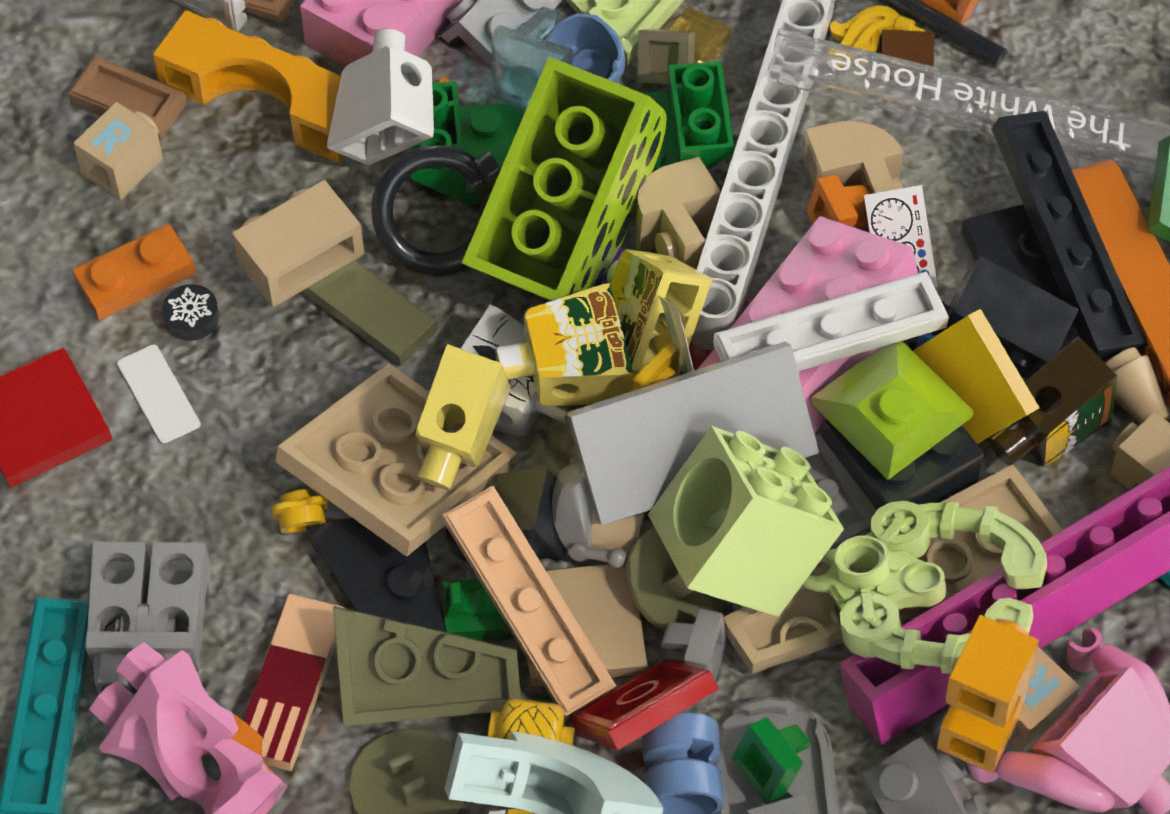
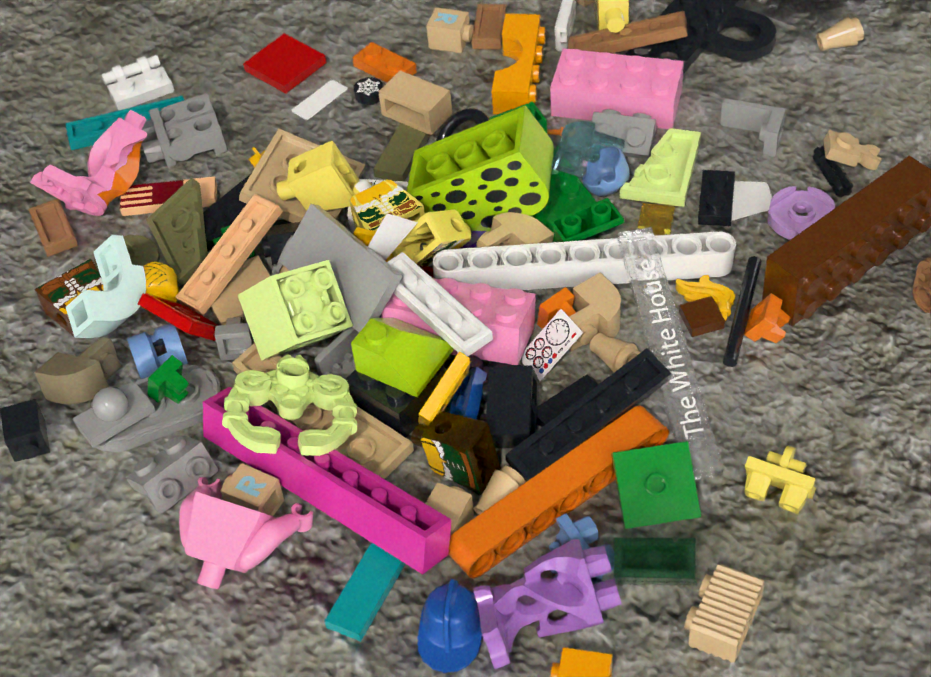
camera: 75 degrees right, 10 degrees down
white torso [327,29,434,166] -> none
dark tan plate [637,29,695,84] -> none
light orange arch [937,615,1039,774] -> none
none -> tan cone [589,333,641,372]

